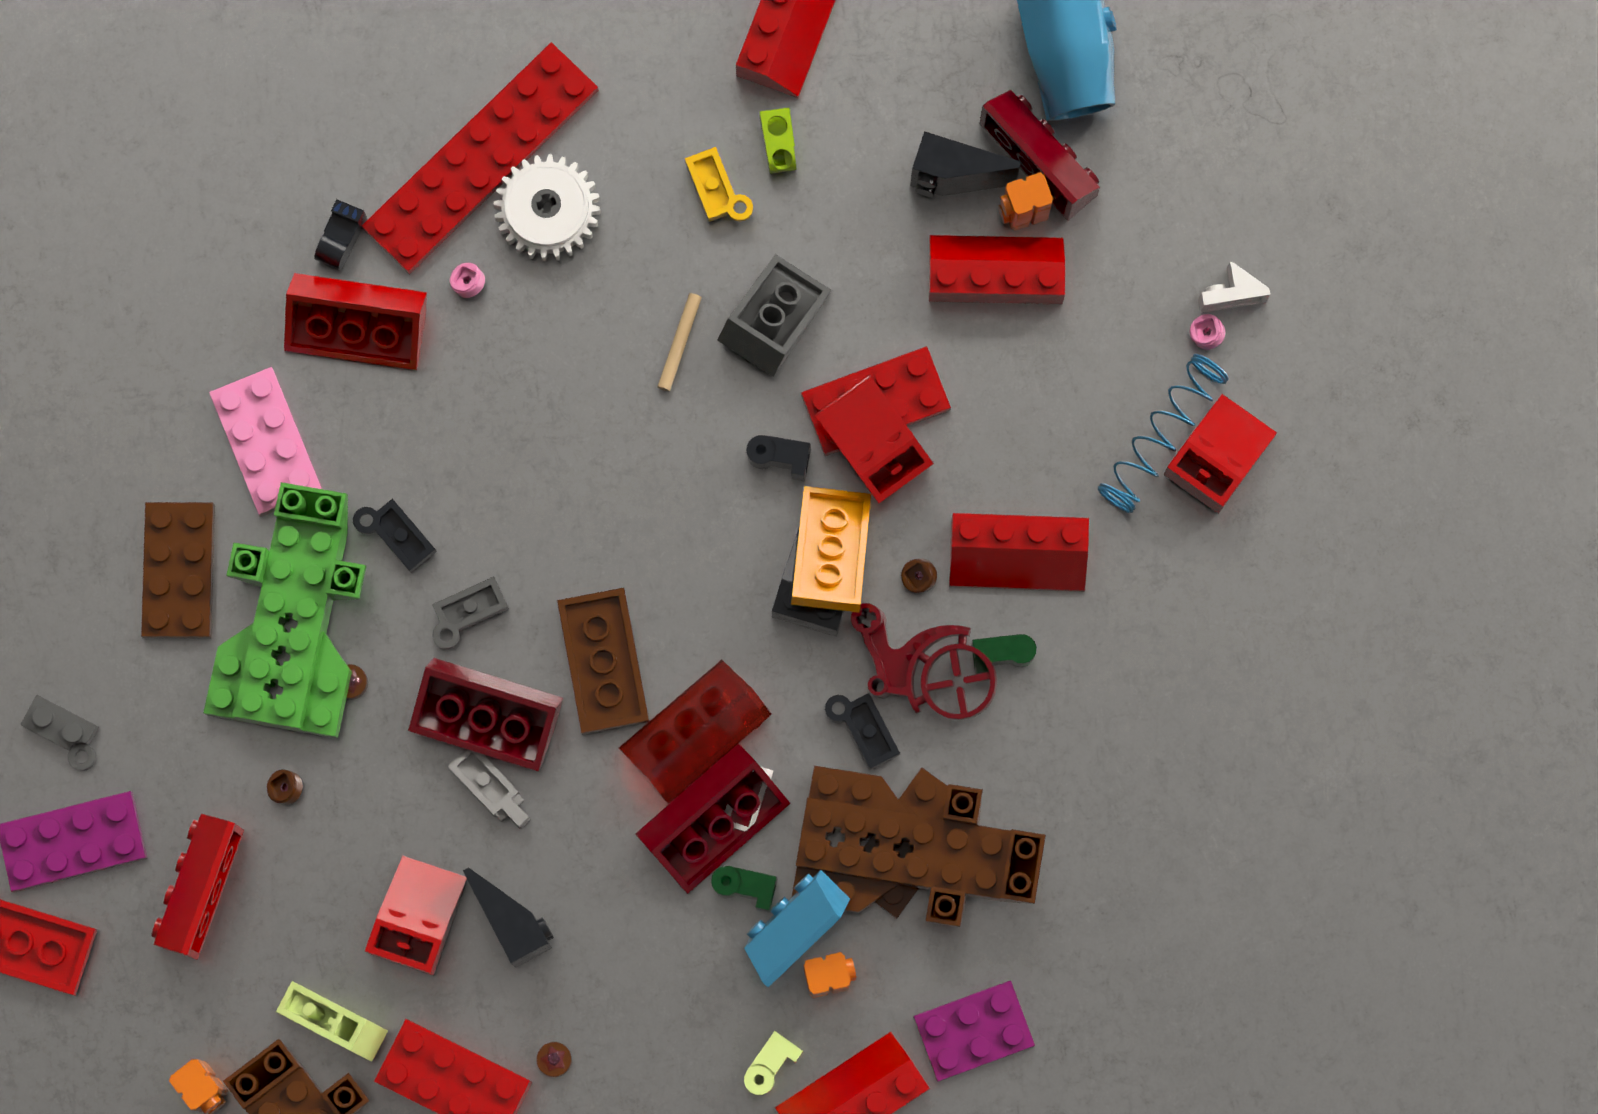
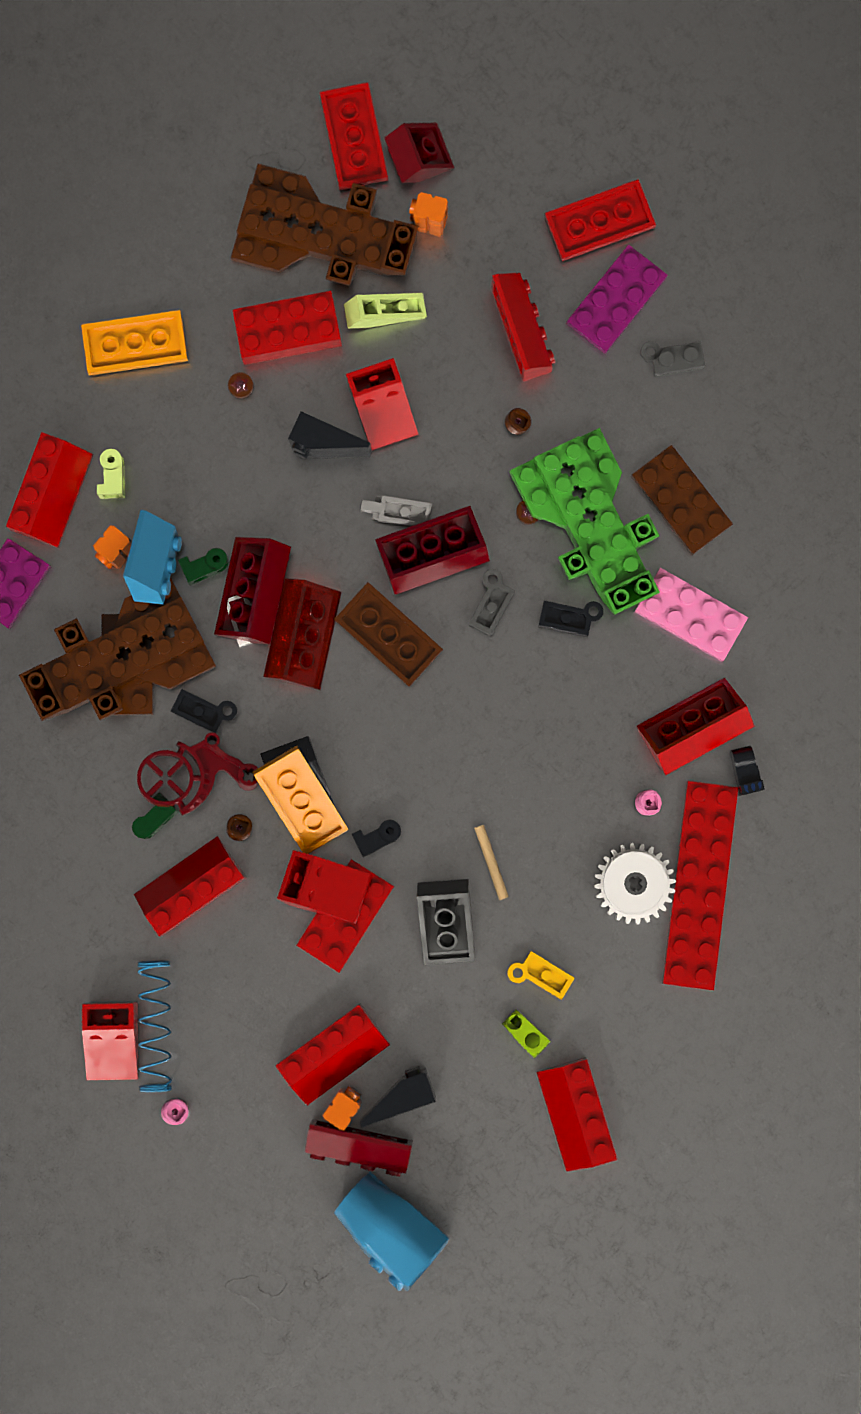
camera: 150 degrees right, 5 degrees up
white slope [1198,262,1270,313] -> none

